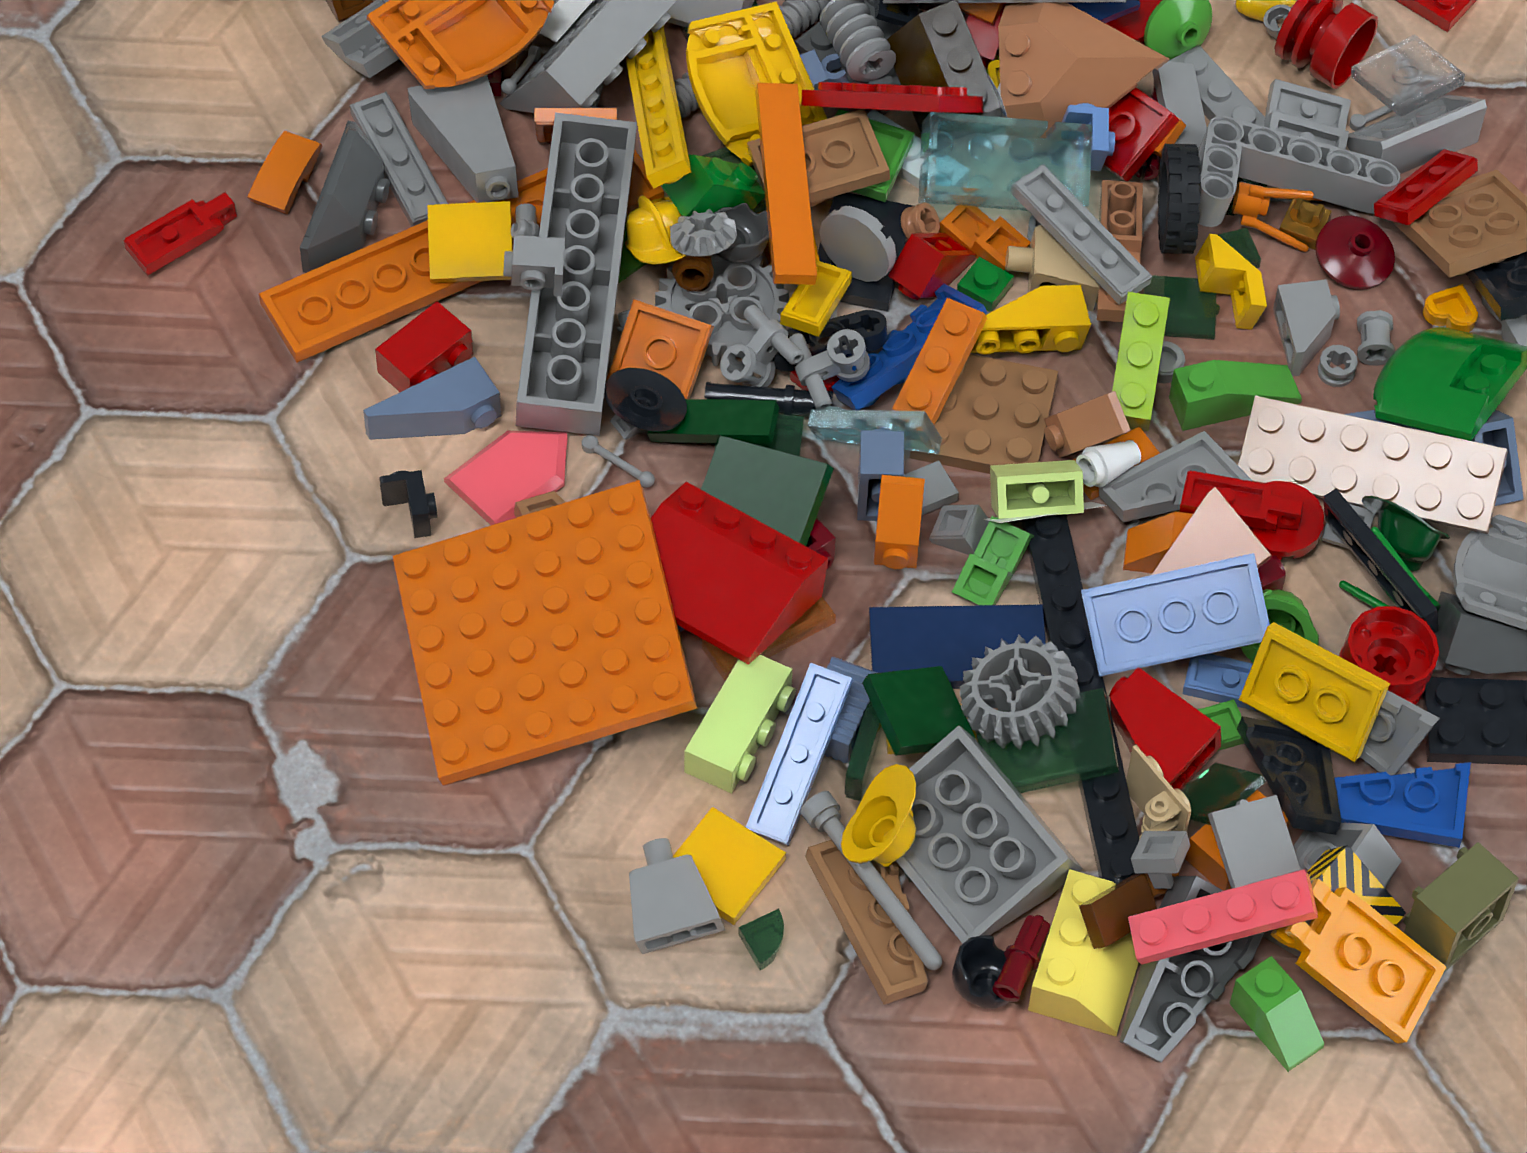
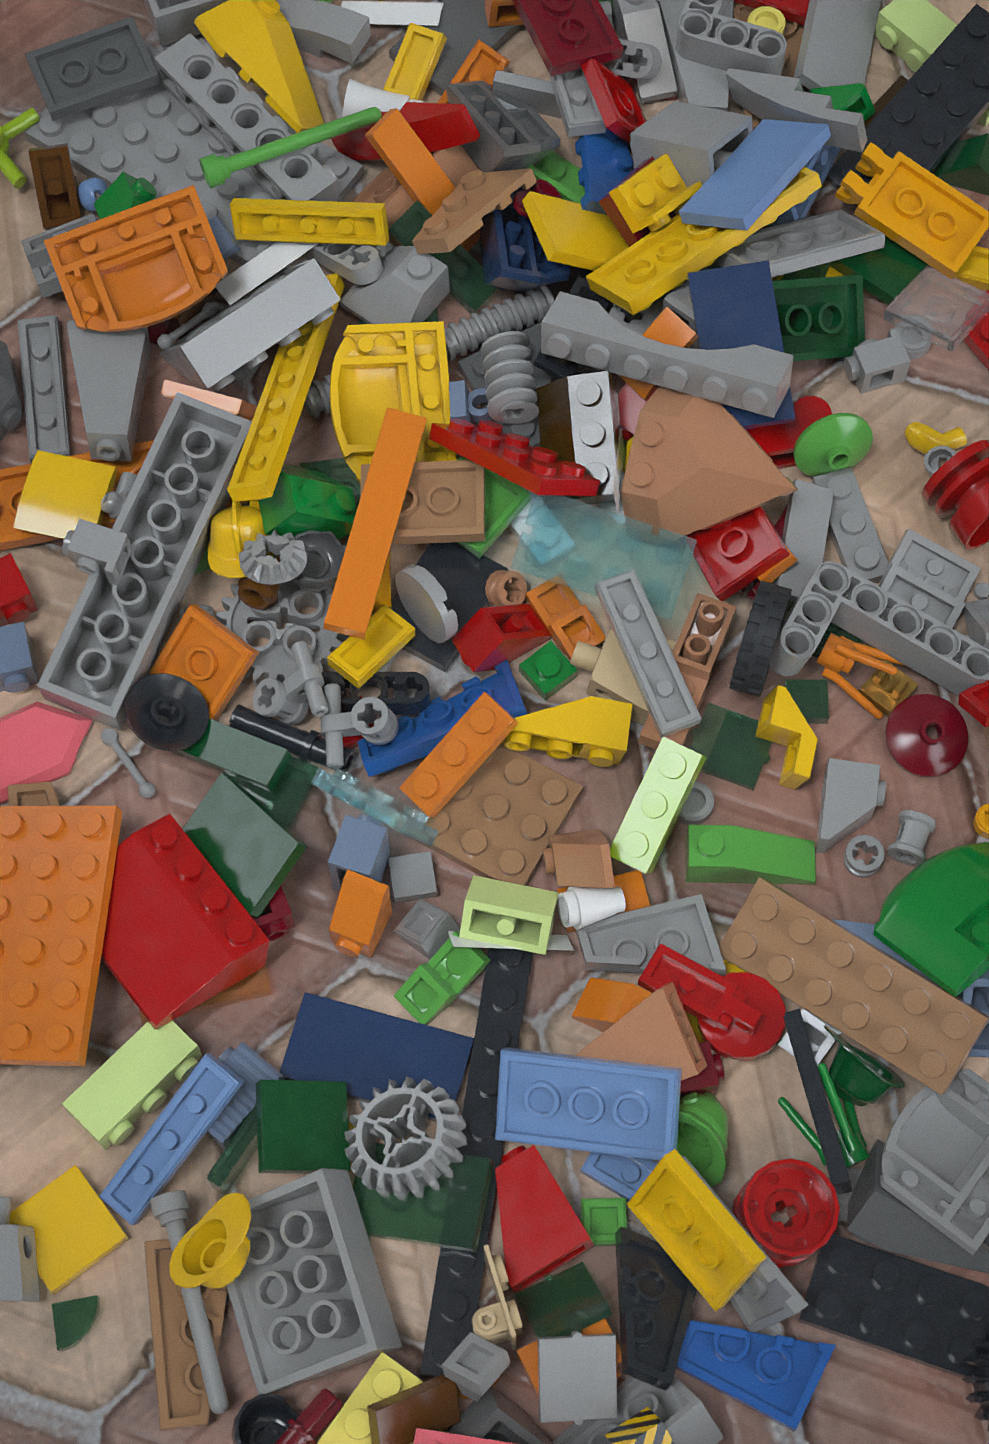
camera: 20 degrees right, 10 degrees up
medium blue bracket [1061,103,1115,171] -> none

